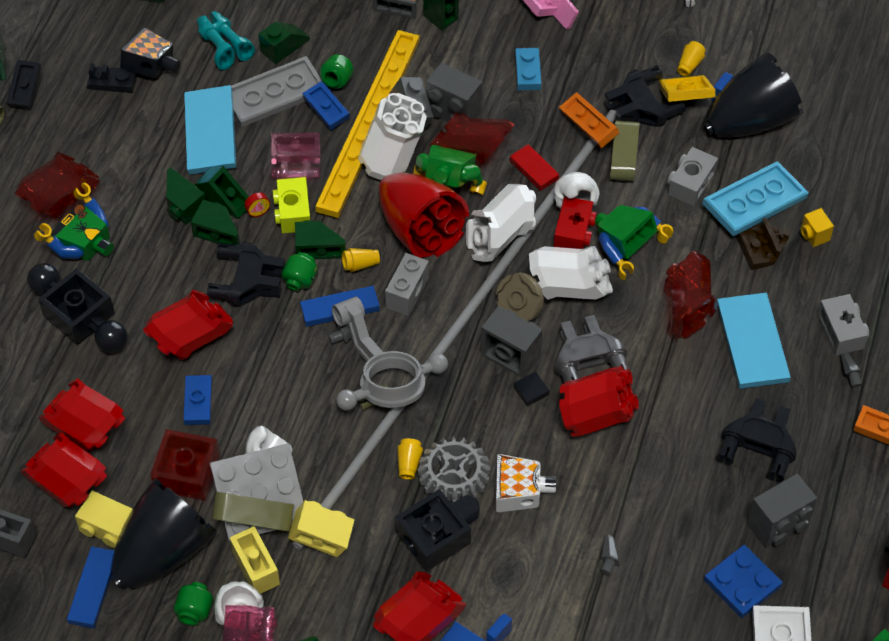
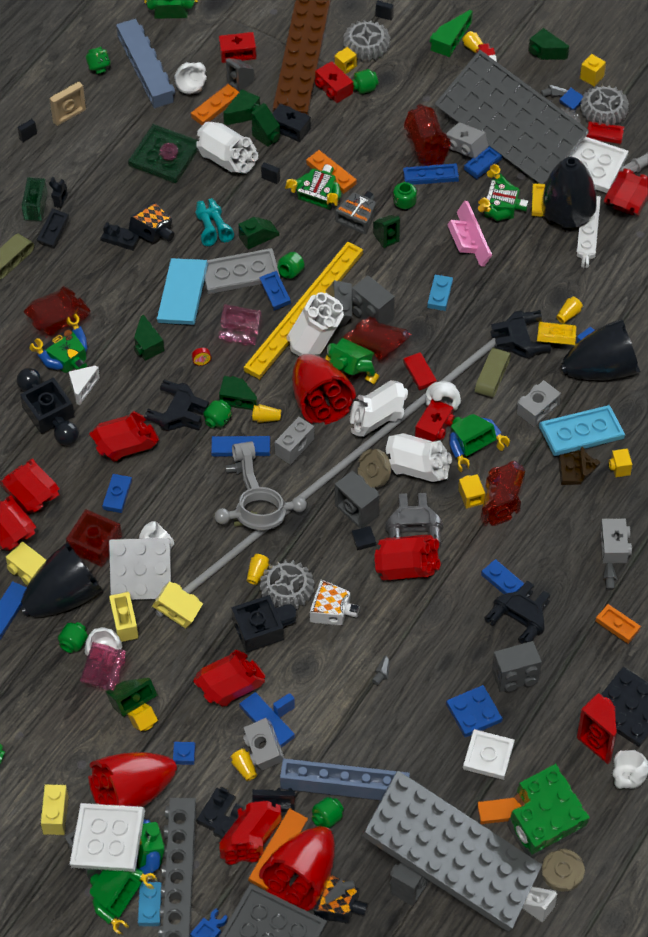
camera: 15 degrees right, 0 degrees up
dark green slope [191,200,240,244] -> none
dark green slope [194,166,249,219] -> none
olive beam [211,491,294,531] -> none
neon yellow brick [273,177,310,233] -> none
orange plate [559,92,620,148] -> none
medium azure tile [716,293,791,389] -> none
none -> black plate [49,177,68,208]
none -> white slope [69,366,100,405]
none -> yellow brick [458,474,485,509]
none -> blue plate [481,559,524,594]

